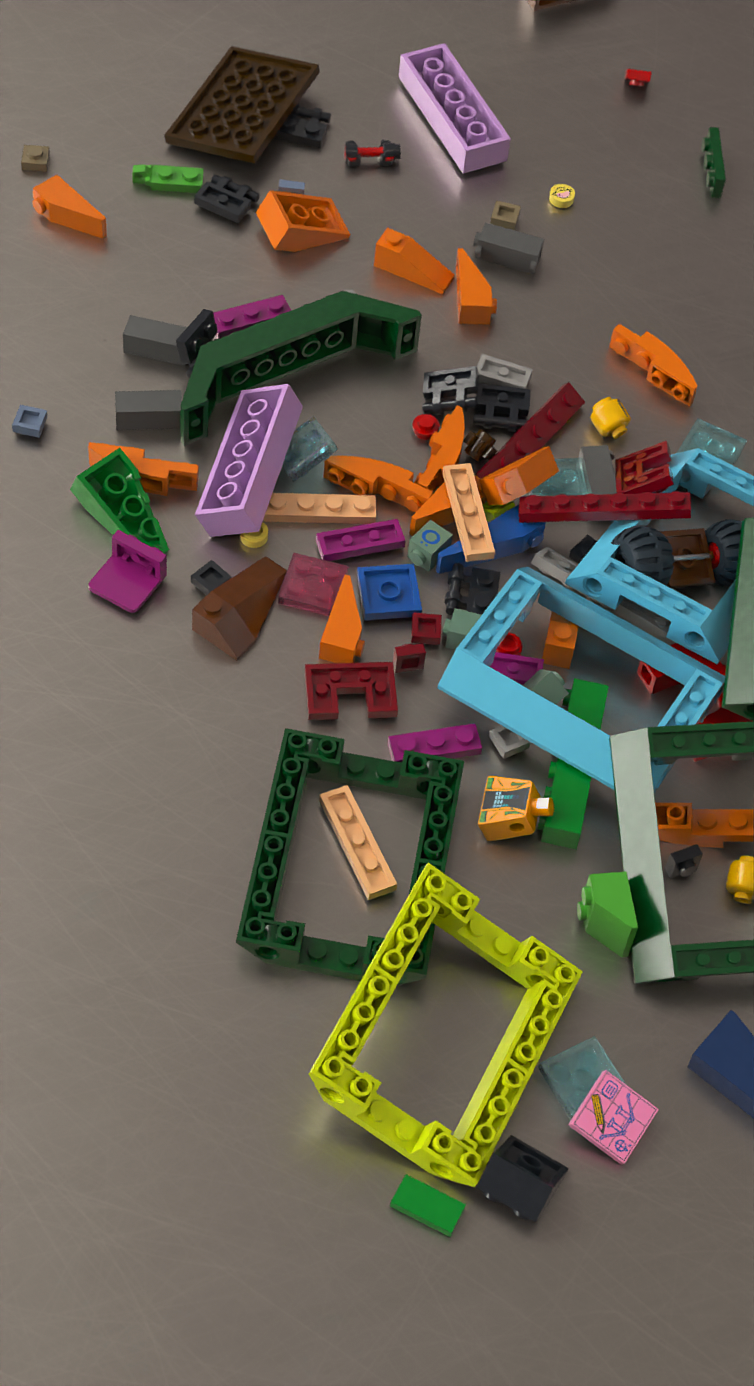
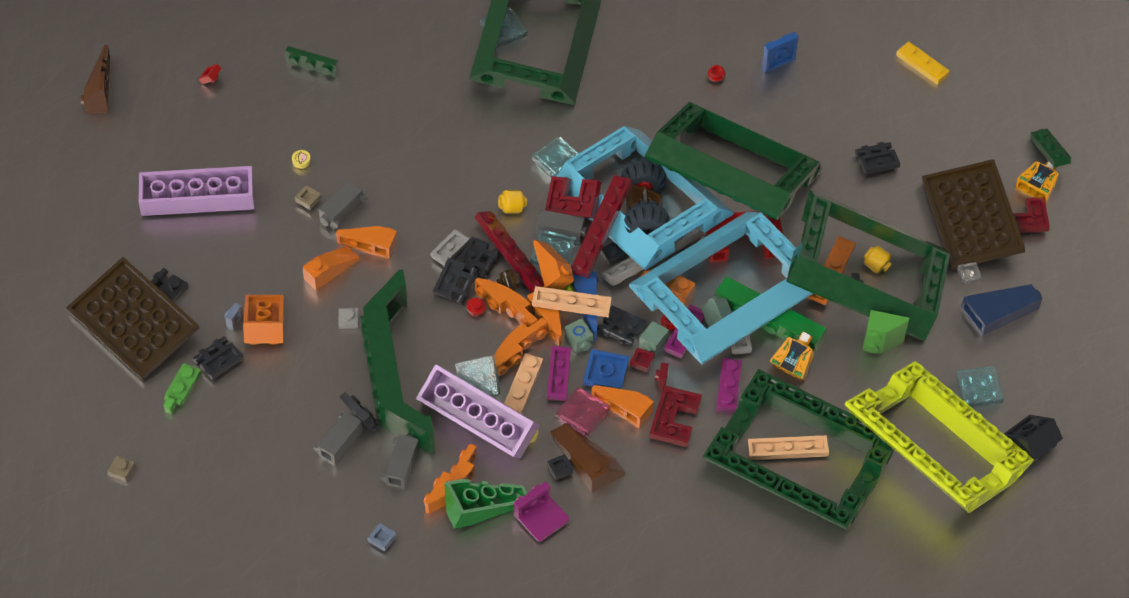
camera: 65 degrees left, 0 degrees up
orange slope [32,175,107,239] -> none
magenta plate [213,295,291,339] -> none
black piece [344,140,401,166] -> none
green tile [390,1174,466,1237] -> none
bright pink tile [568,1070,659,1165] -> none
orange slope [609,324,697,407] -> none

